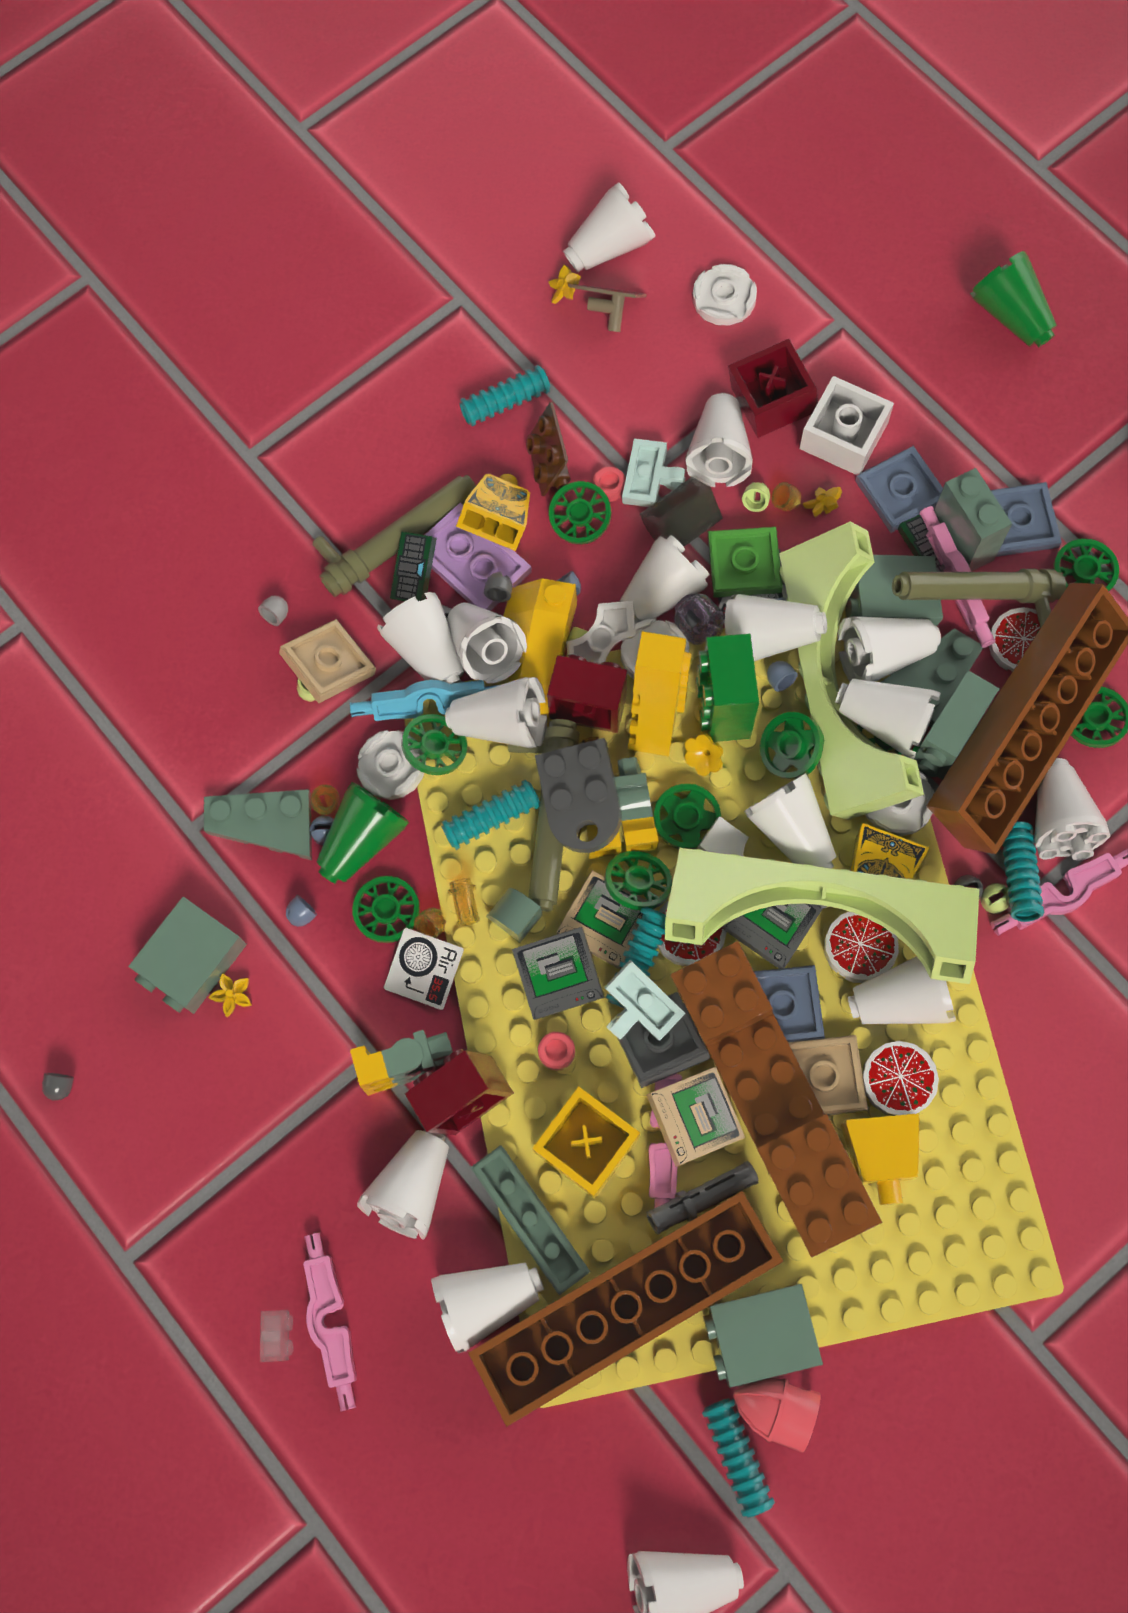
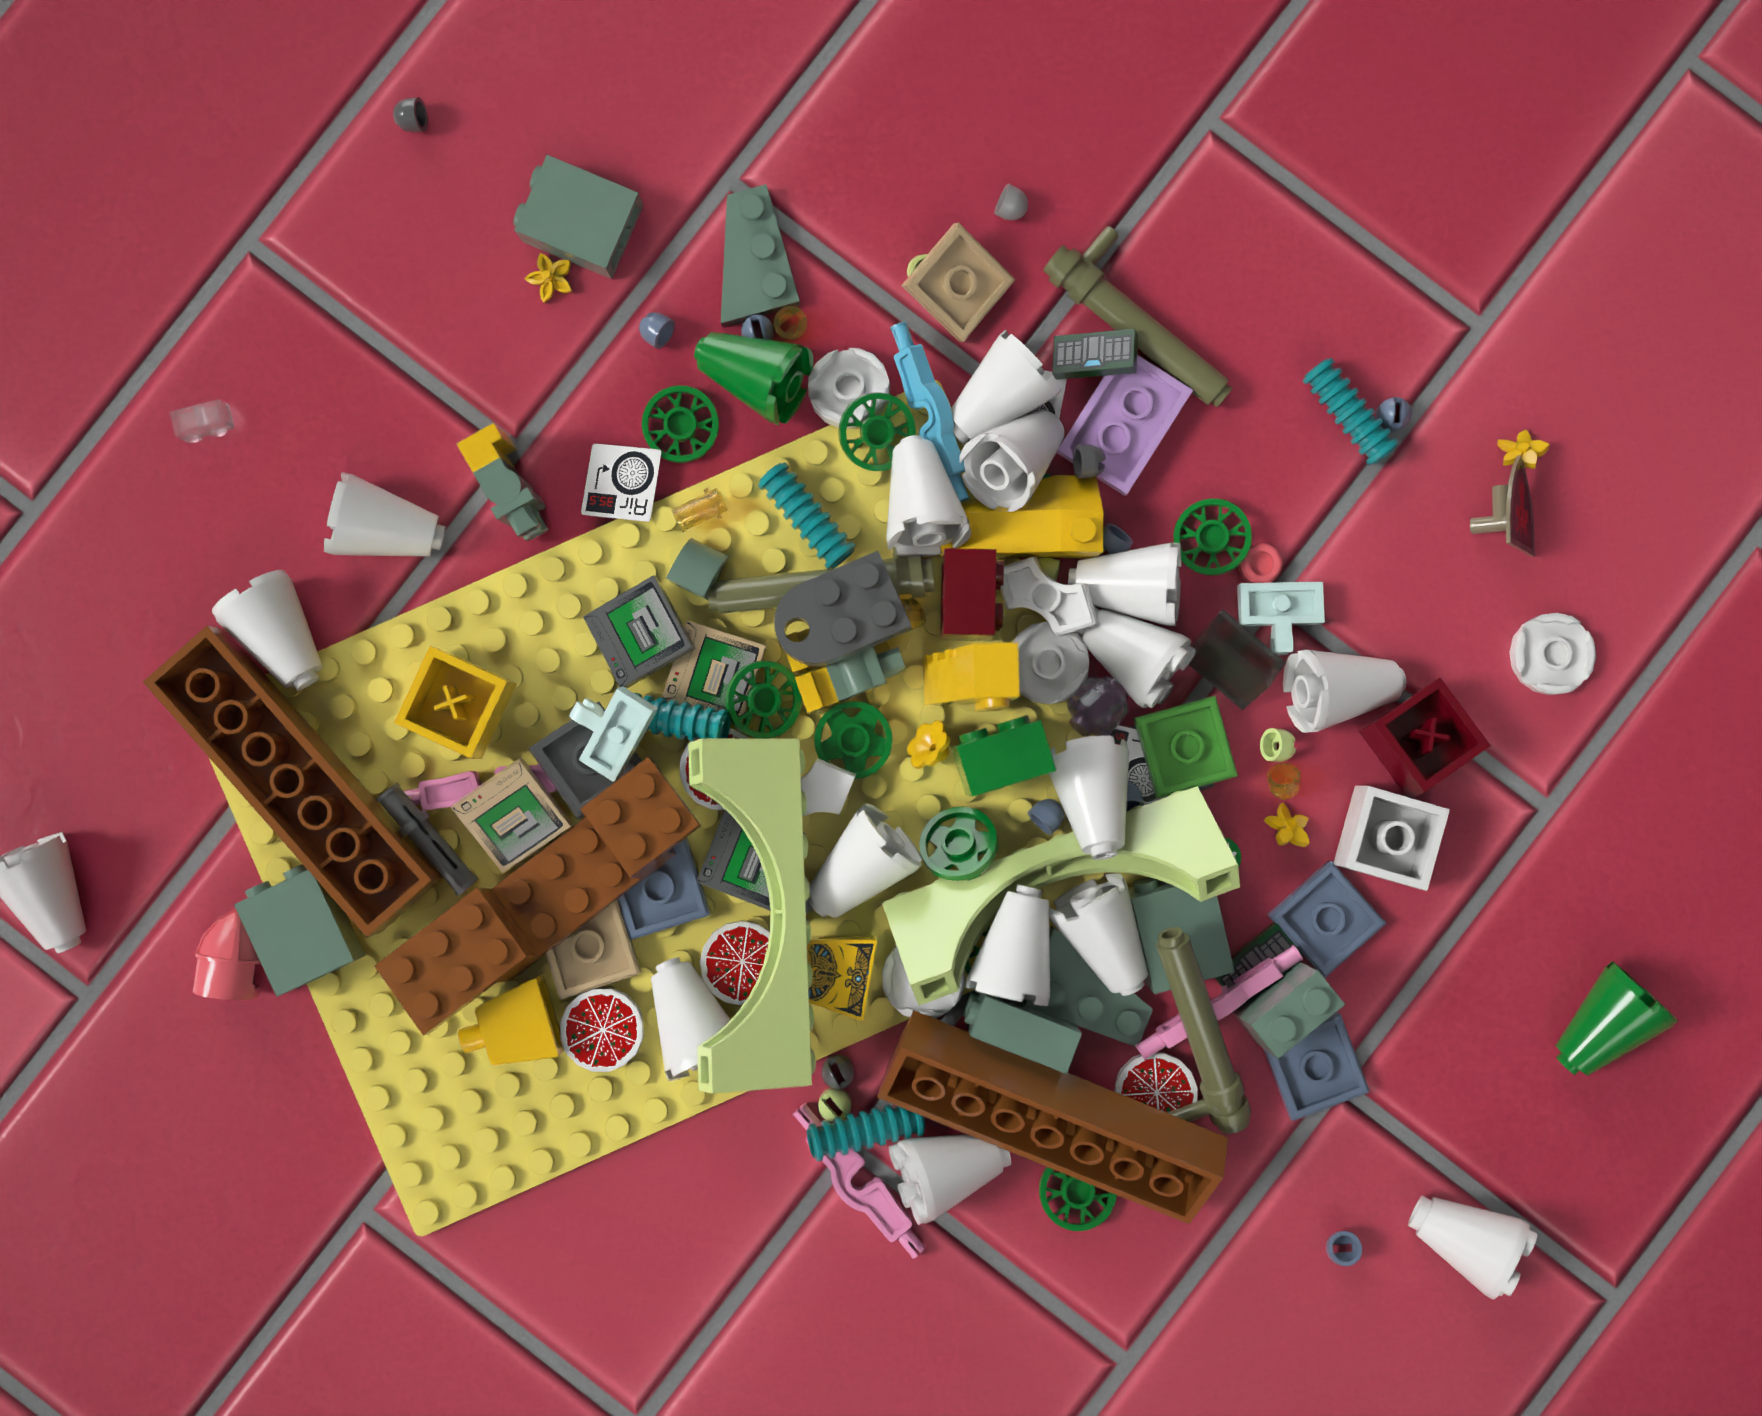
camera: 70 degrees right, 15 degrees up
bright pink piece [303,1233,357,1412] -> none
dark red brick [404,1049,514,1135] -> none
clear yellow hinge [414,908,446,938] -> none
yellow torso [456,474,530,551] -> none
sand green tile [470,1145,590,1295] -> none
reddish brown hinge [526,402,571,496] -> none
coral tile [538,1032,575,1071] -> none
white cone [563,182,656,272] -> none
teal piece [702,1398,775,1518] -> none
green wheel [1053,539,1119,591] -> none
none -> white cone [1068,542,1181,626]
none -> sand blue hinge [1375,397,1412,432]

